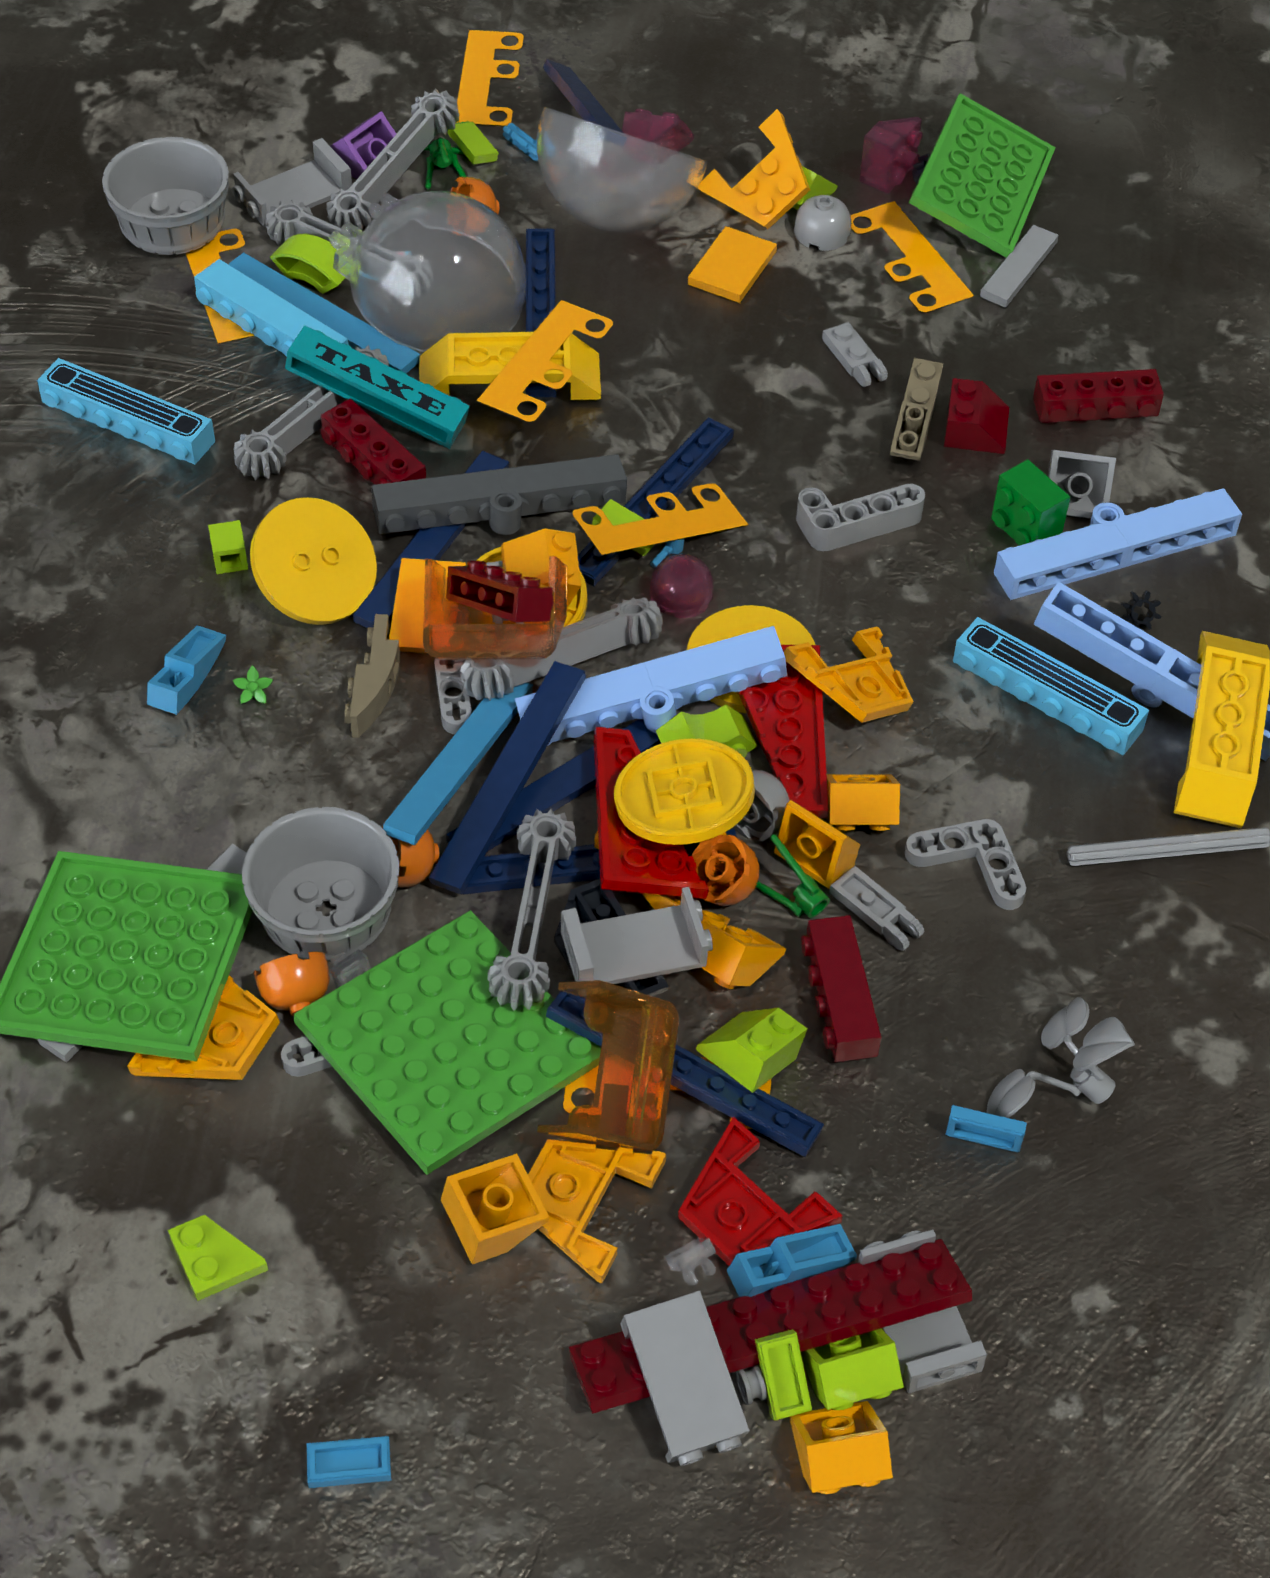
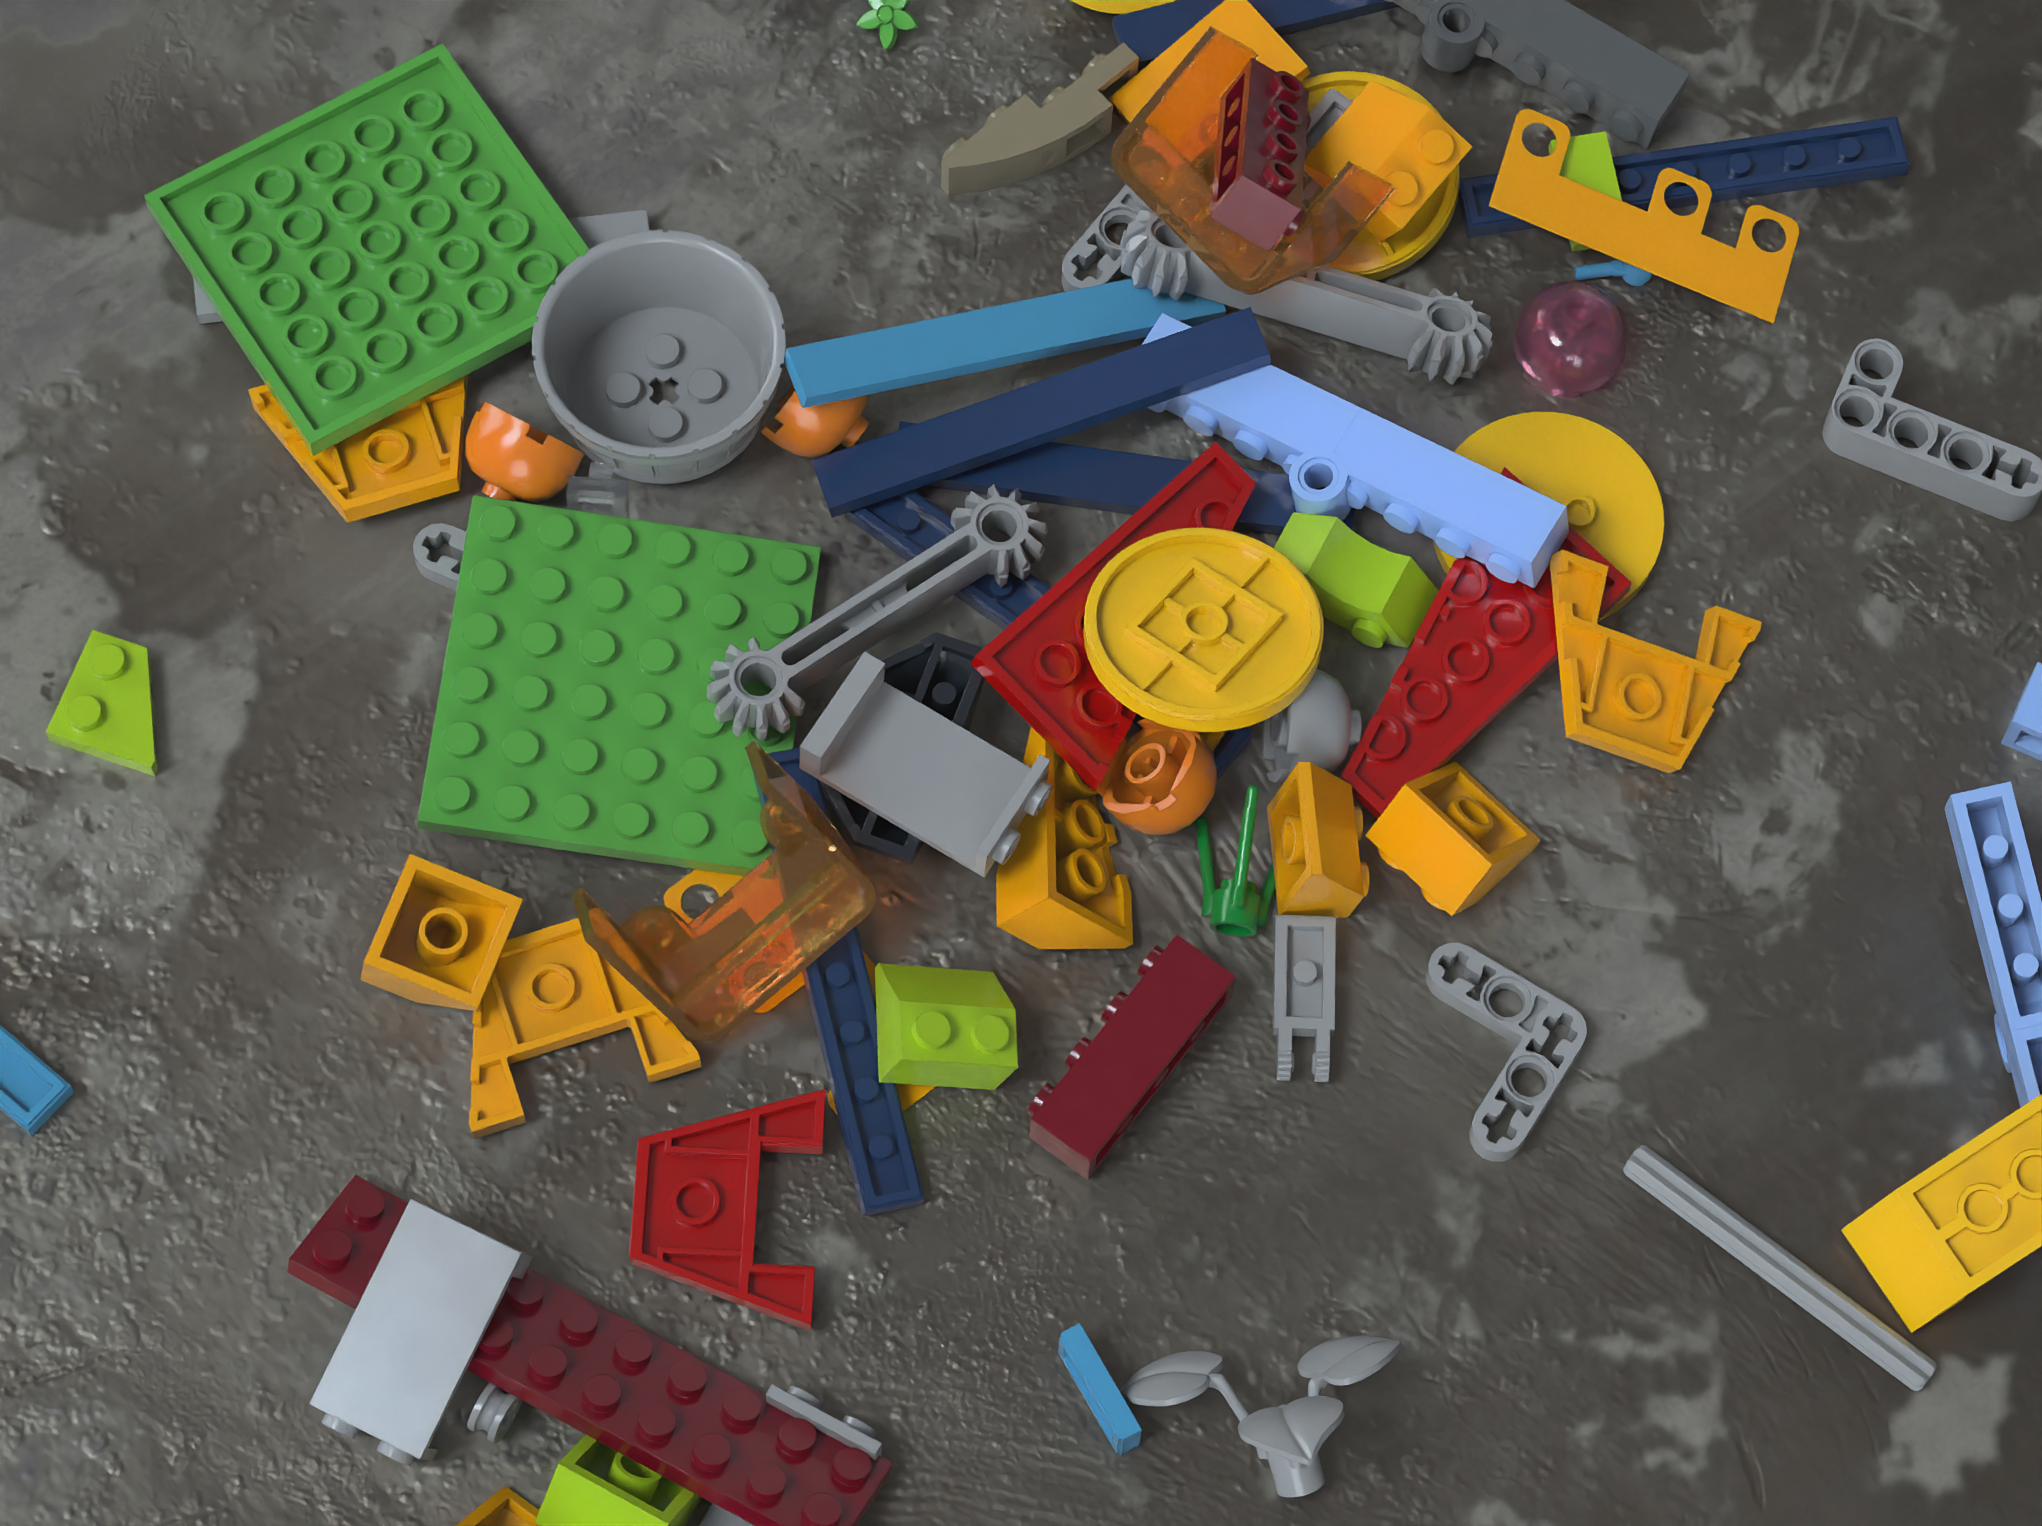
camera: 45 degrees right, 15 degrees up
clear tile [665,1238,716,1285] -> none
dark azure slope [726,1224,857,1297] -> none
lime tile [754,1329,812,1421] -> none
medium azure brick [953,617,1149,755] -> none

